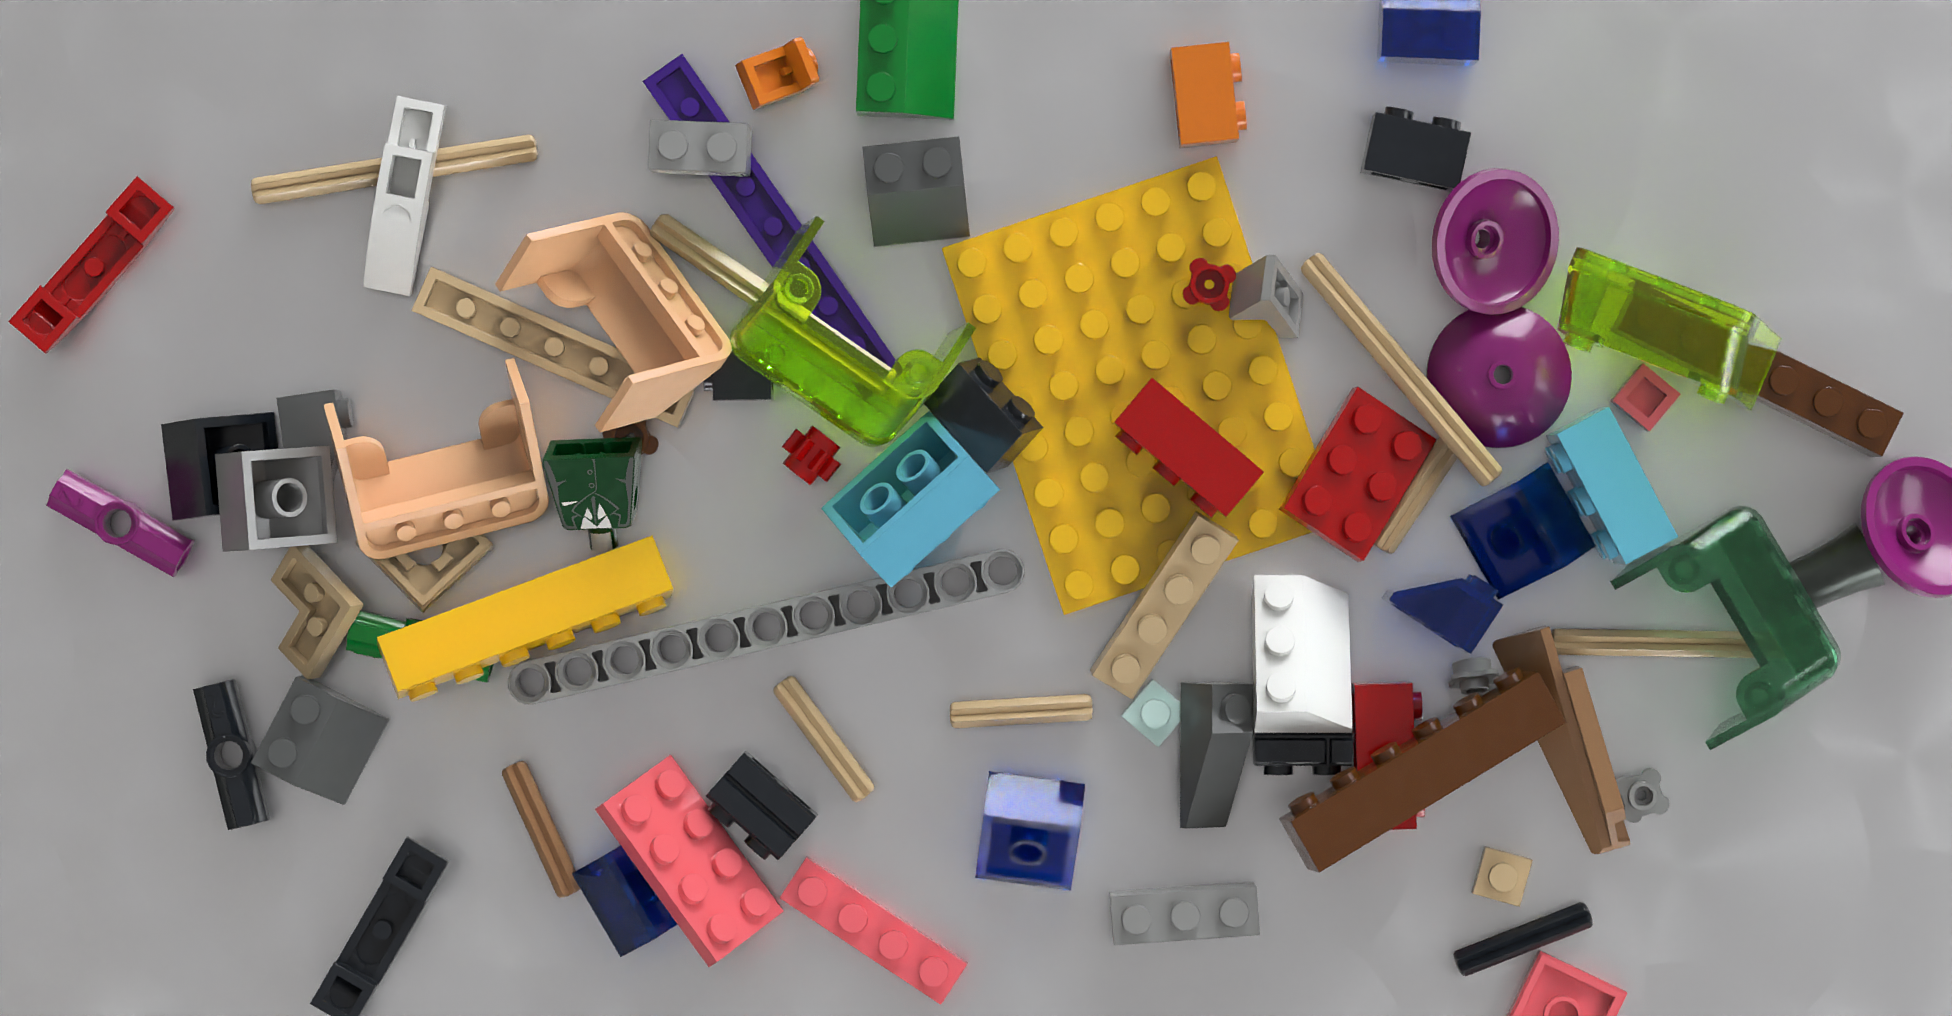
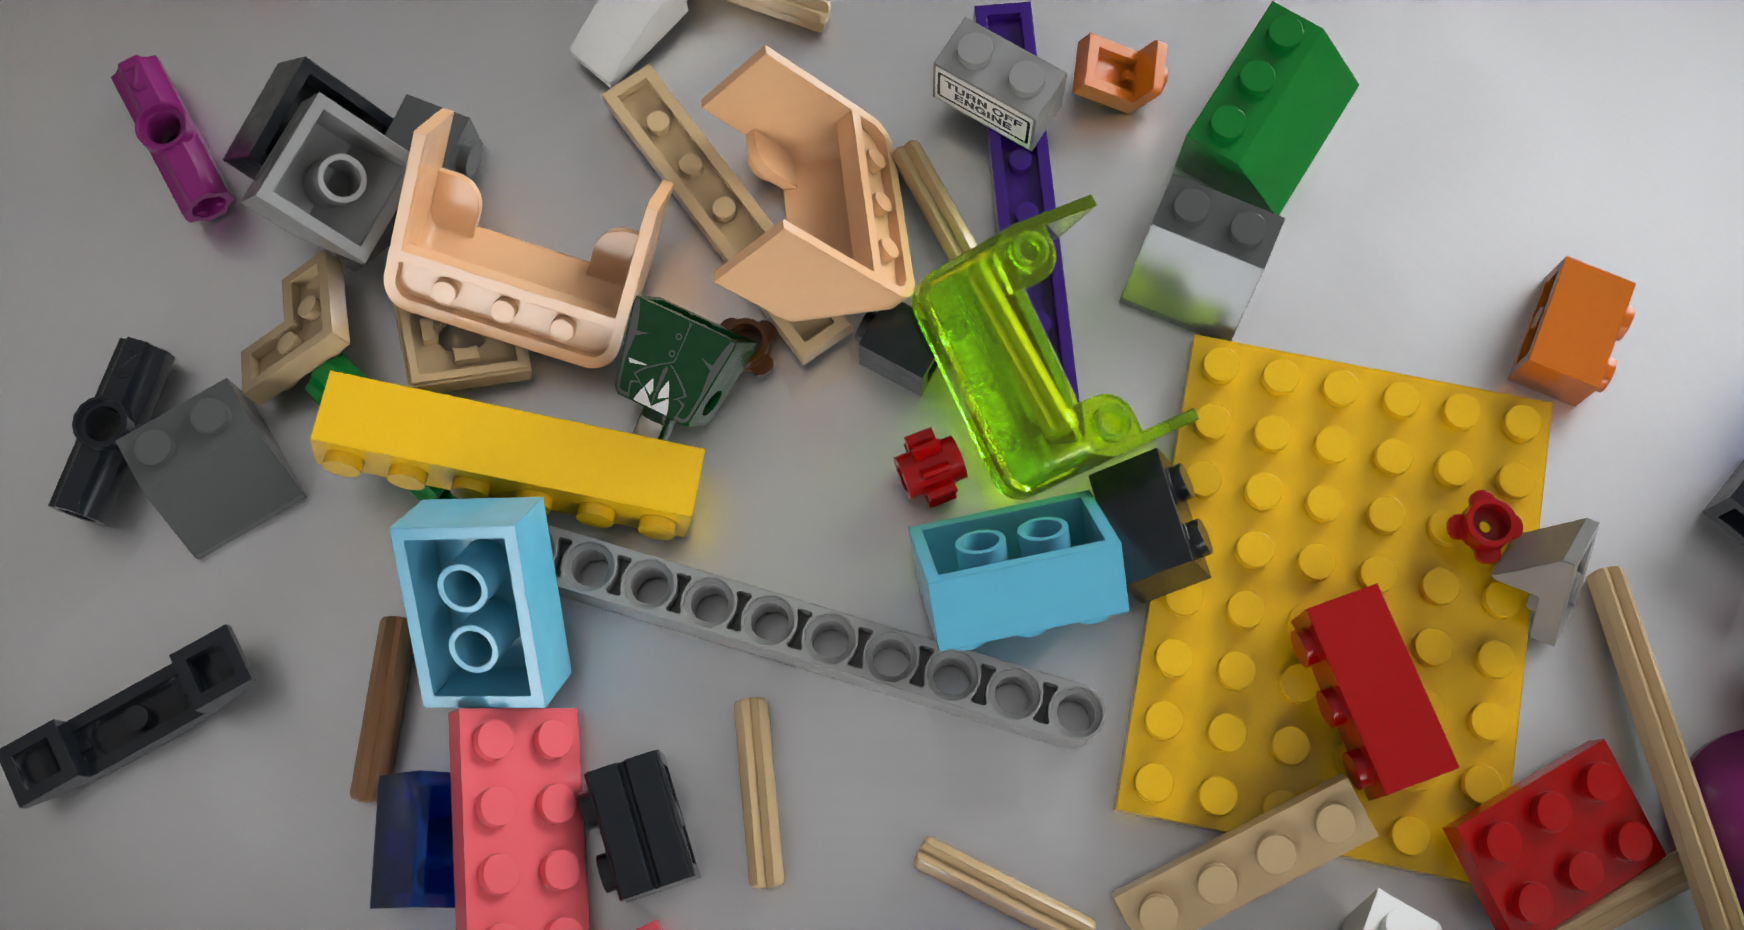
camera: 30 degrees right, 15 degrees down
none -> medium azure brick [389,497,572,708]

